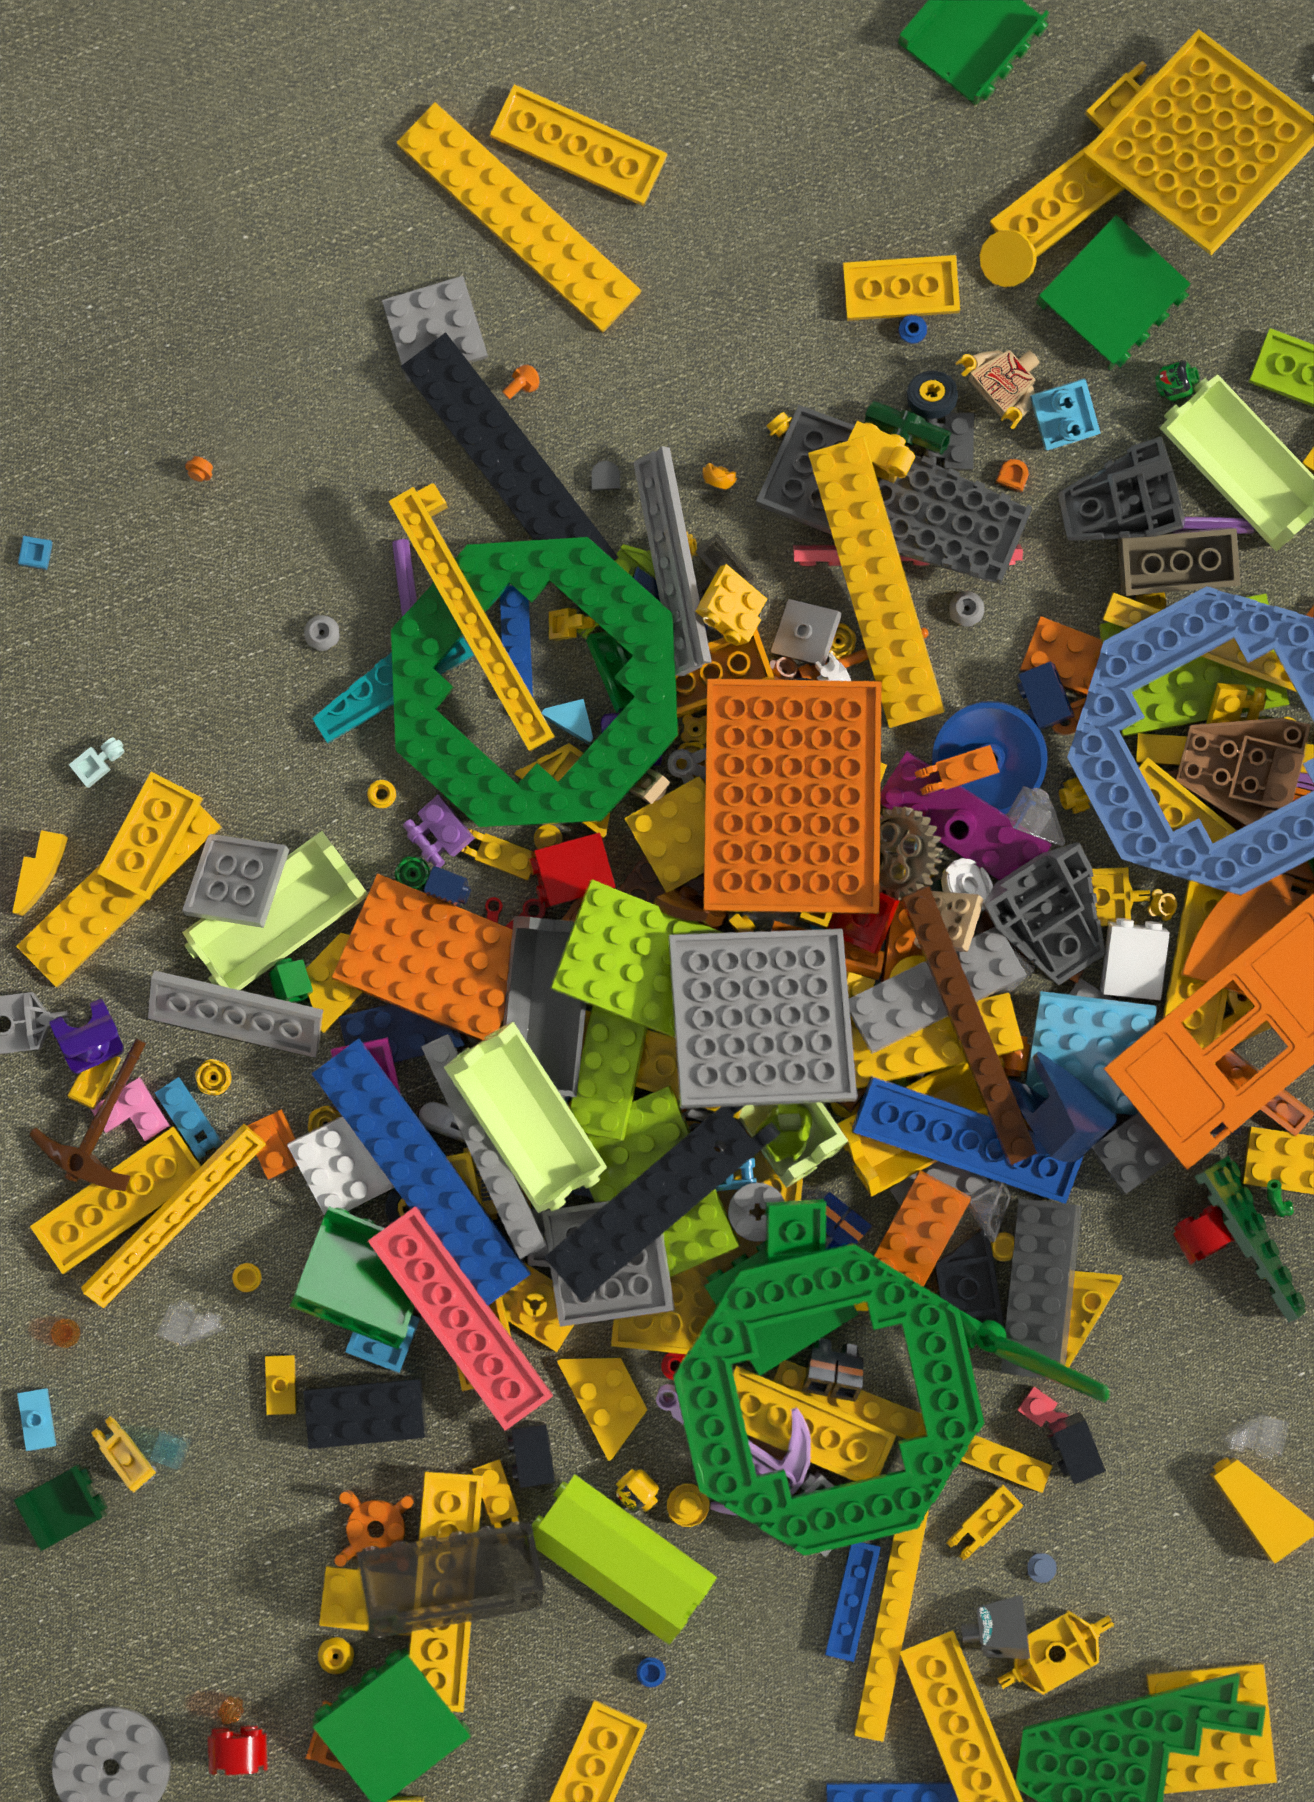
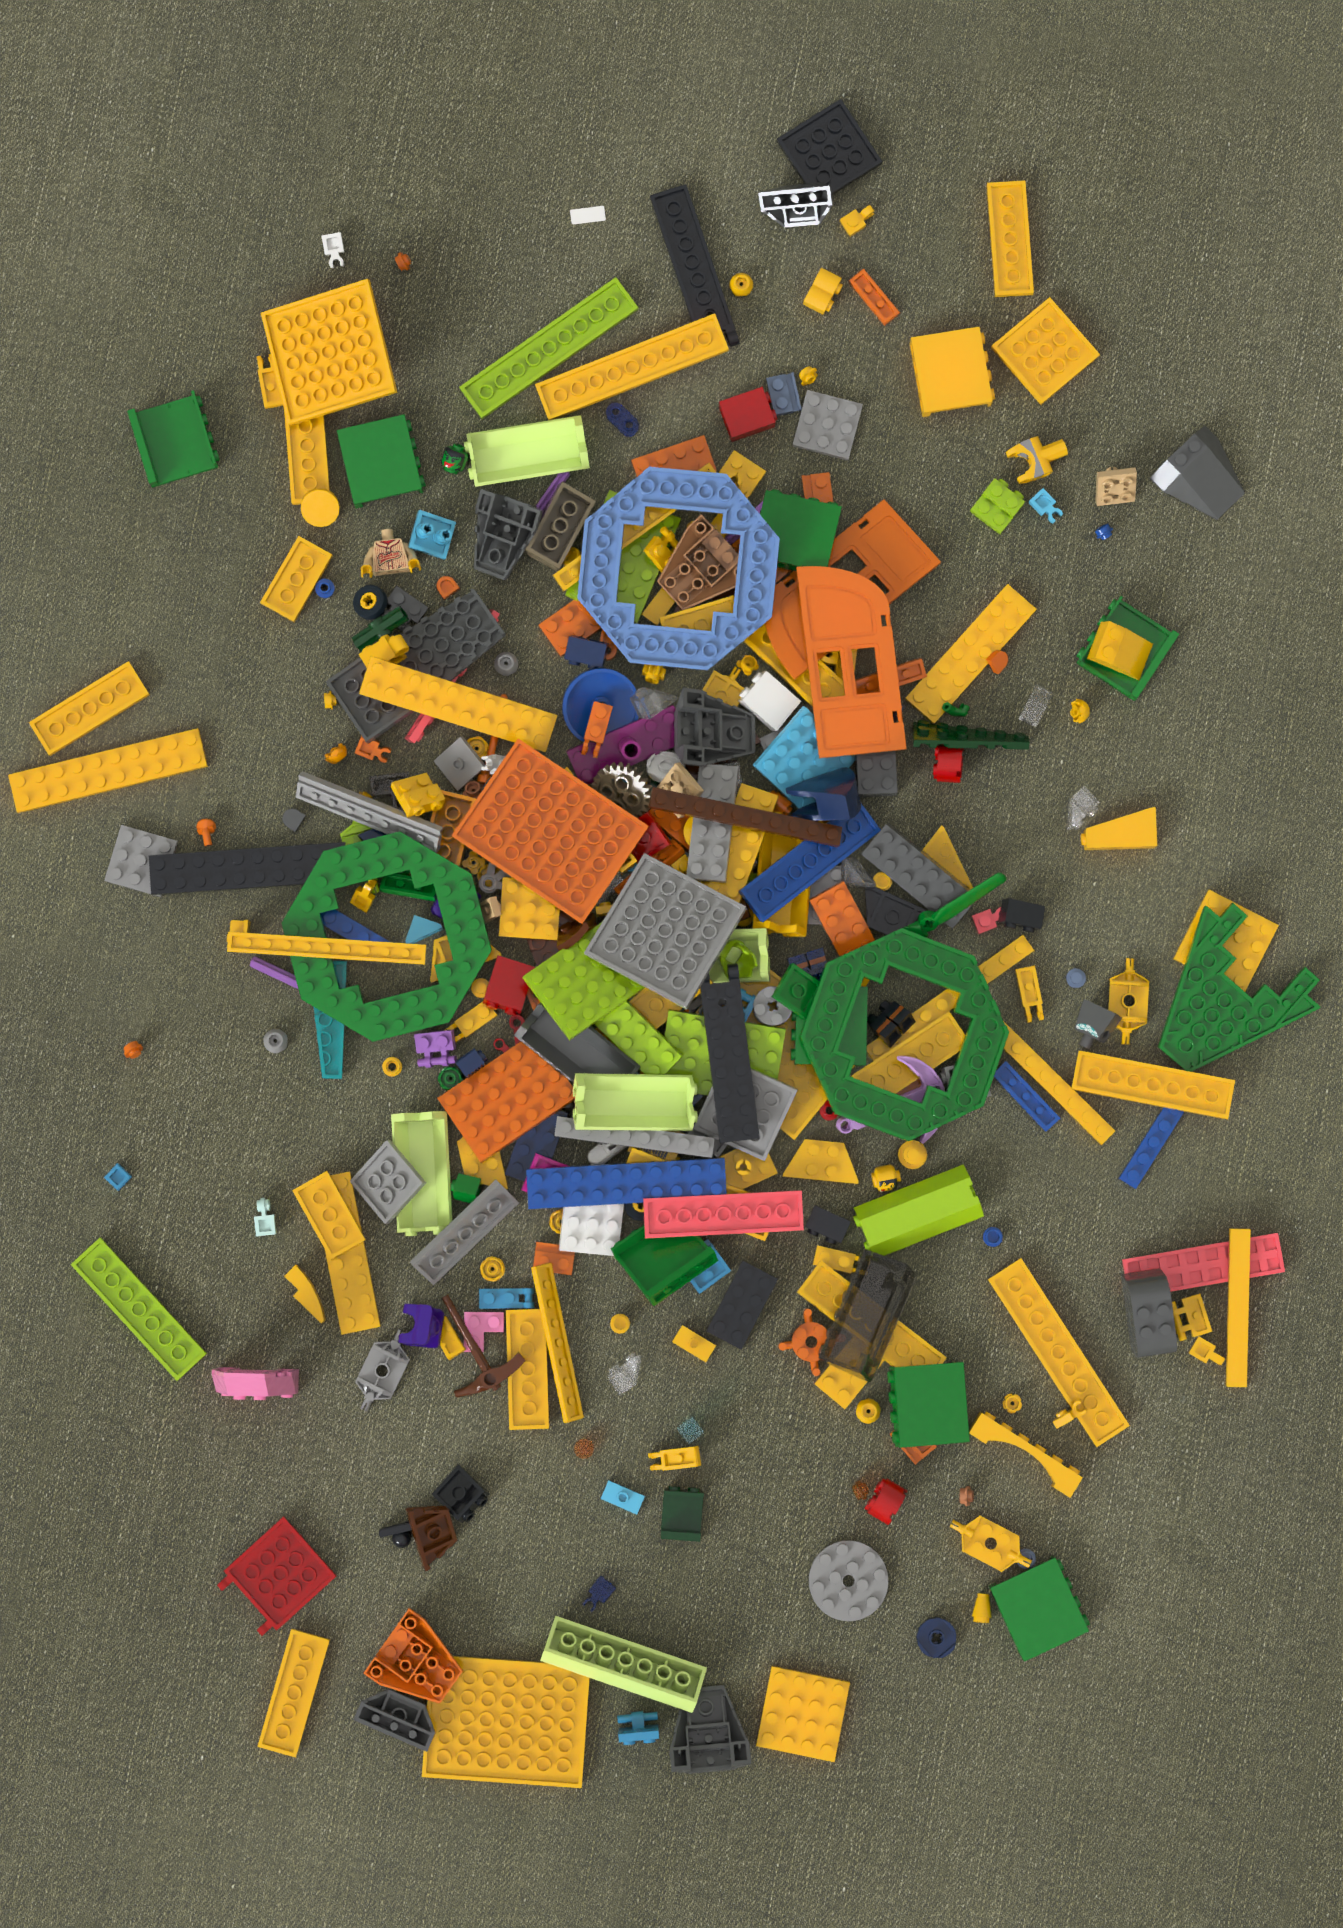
camera: 60 degrees left, 0 degrees up
none -> orange plate [354,735,391,763]

